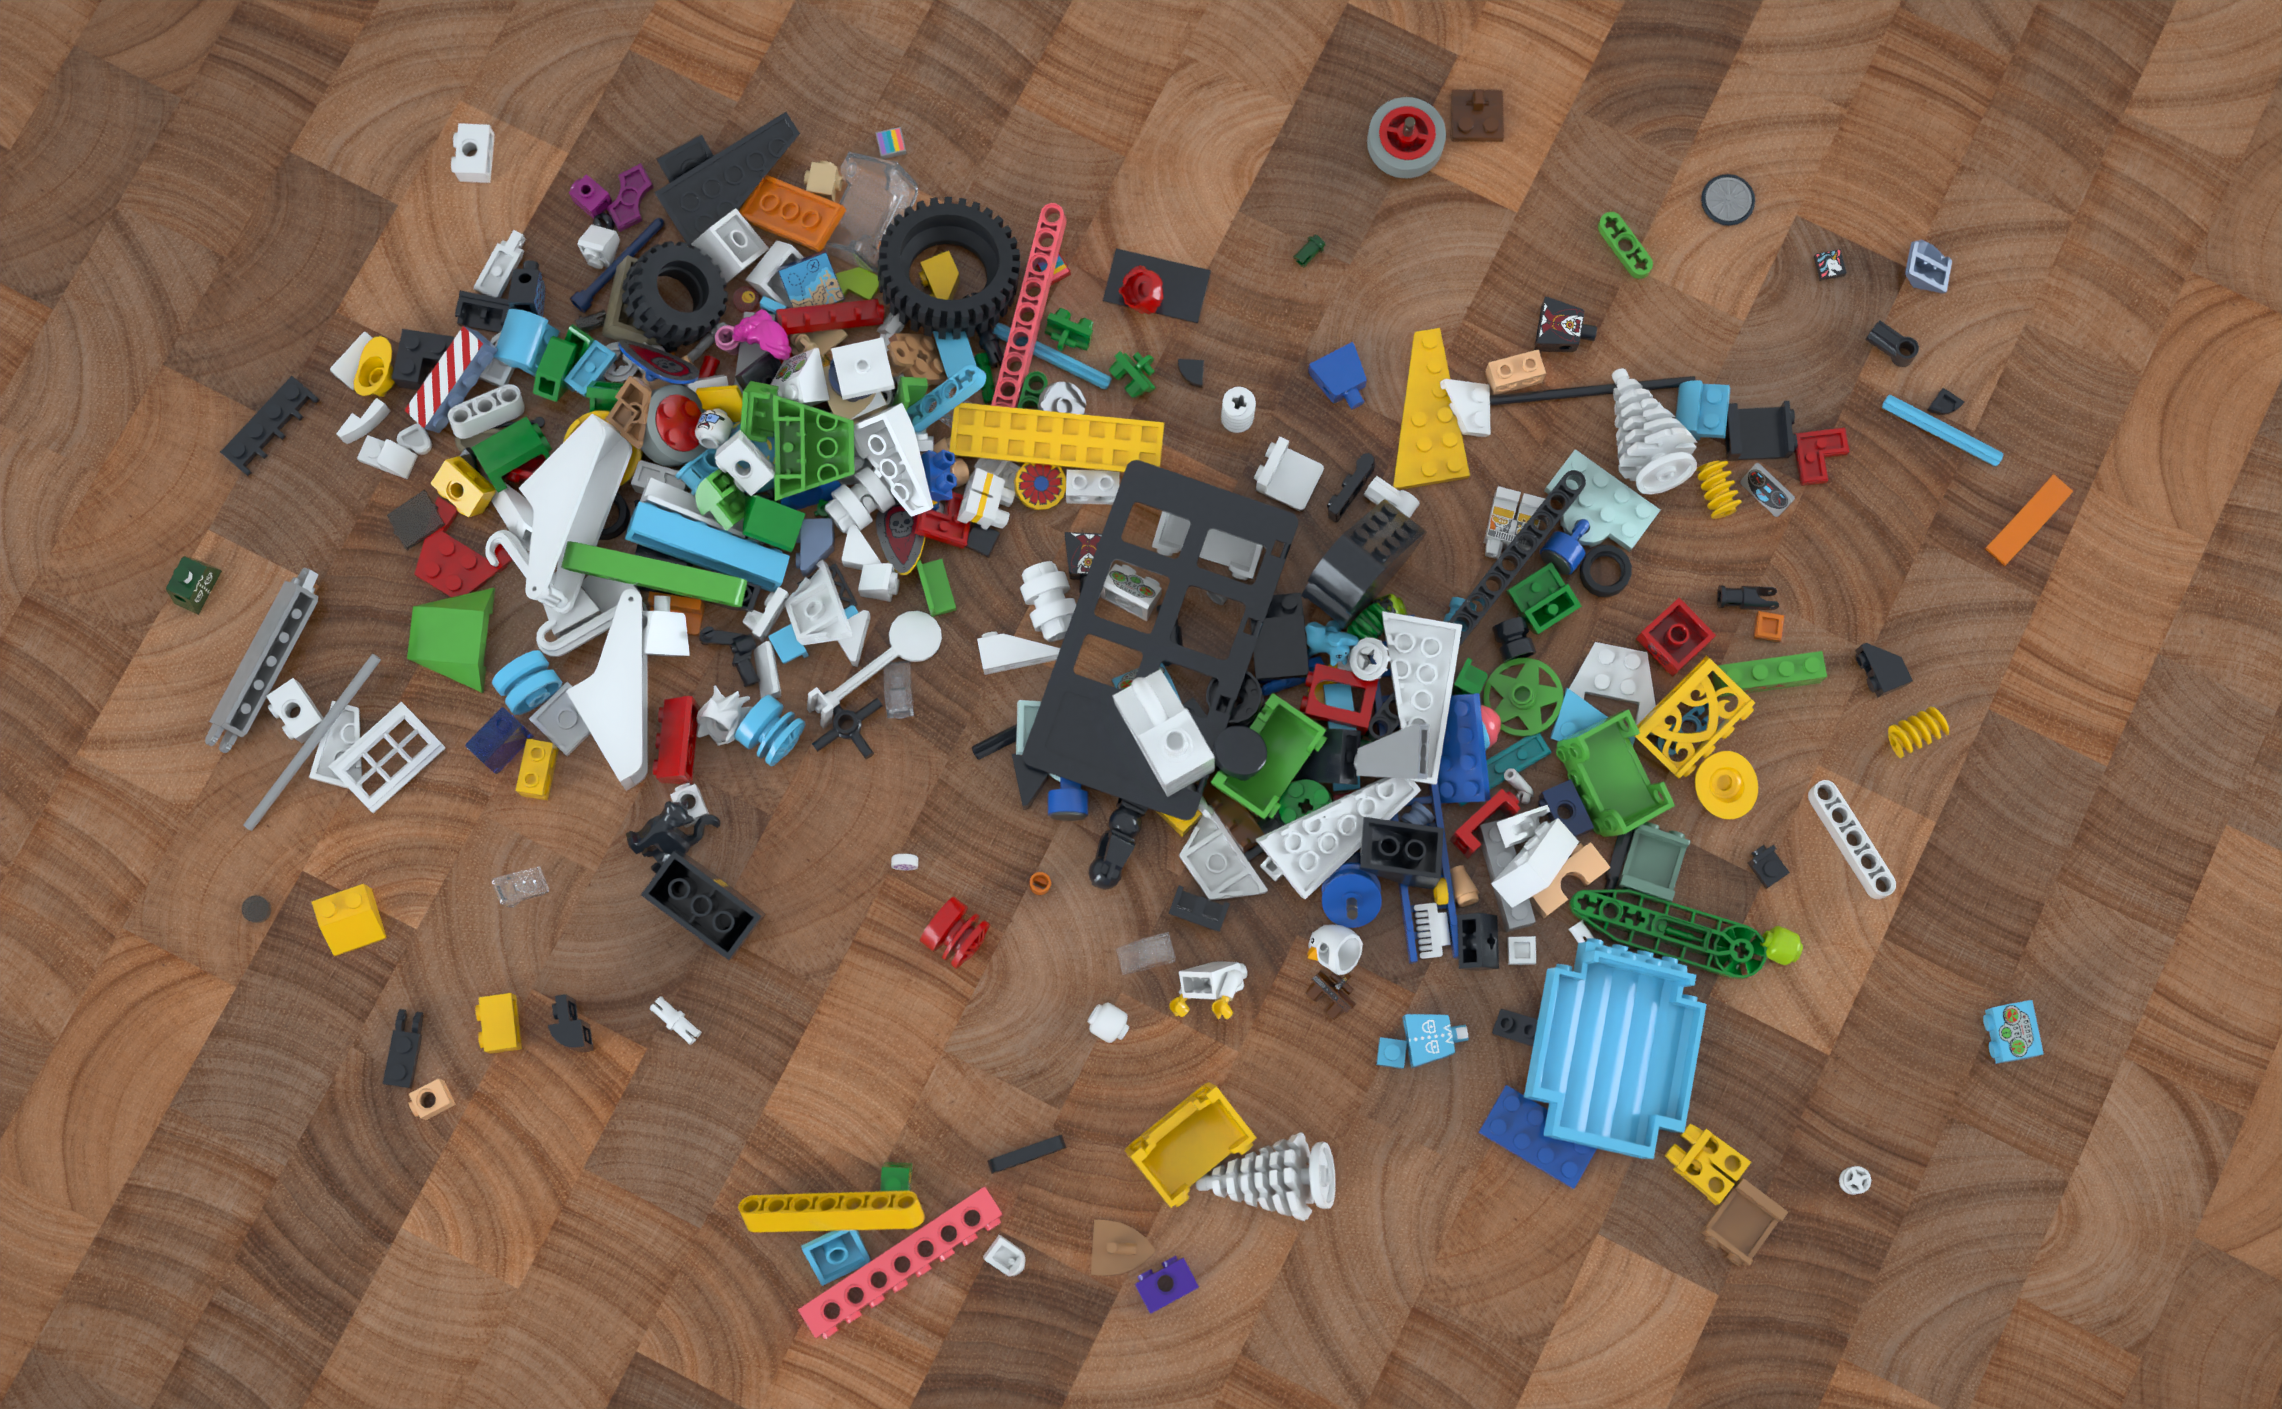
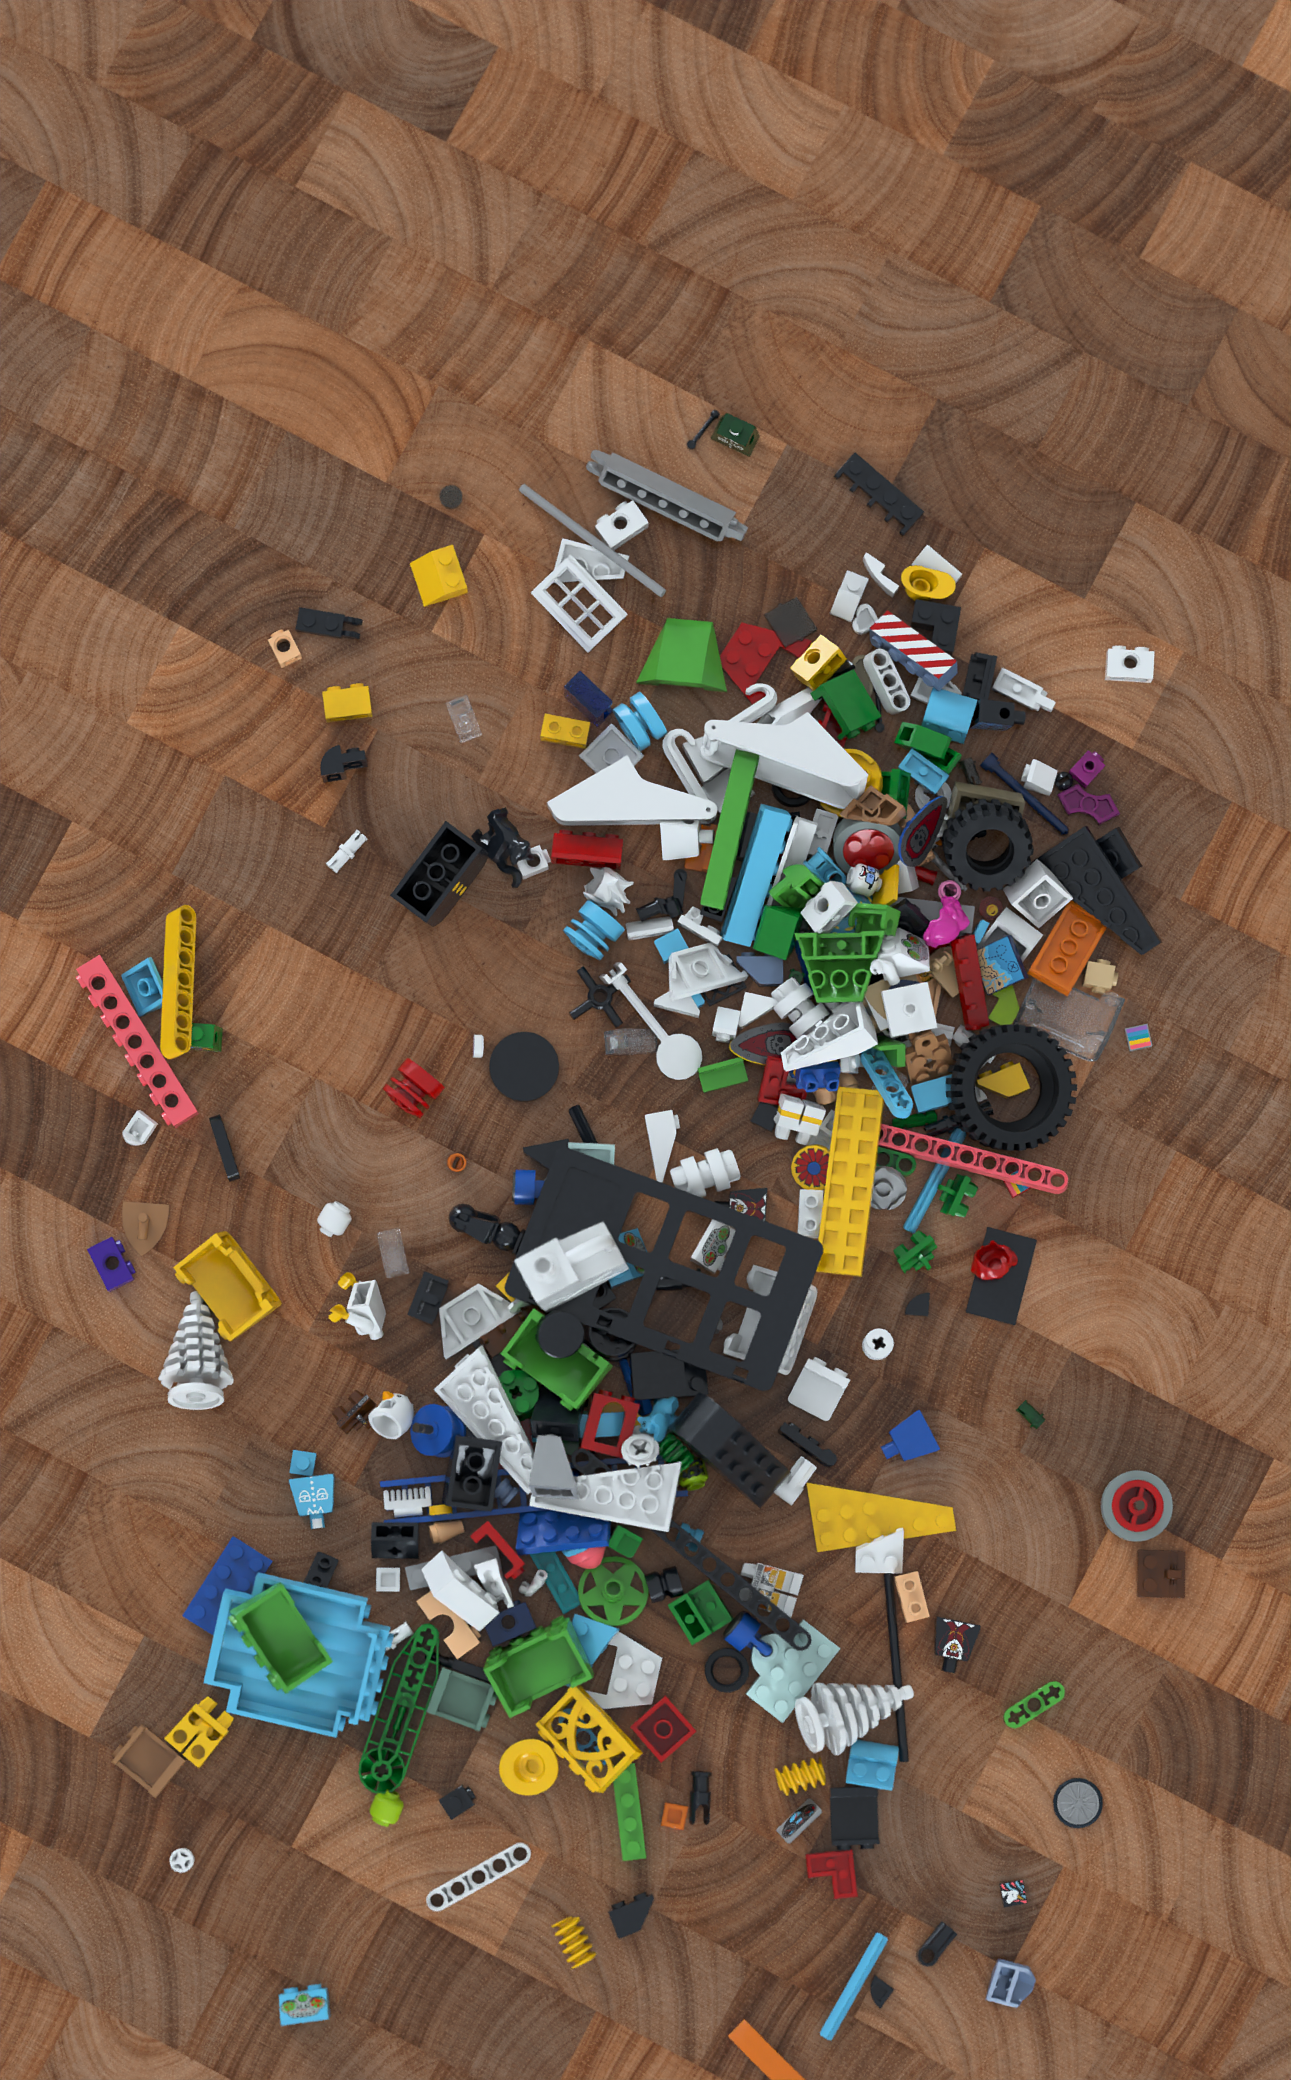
camera: 90 degrees right, 5 degrees up
none -> bright green windscreen [228,1582,333,1694]
none -> black tile [489,1032,559,1102]
none -> black hinge [687,410,720,450]
none -> white arm [870,959,900,985]

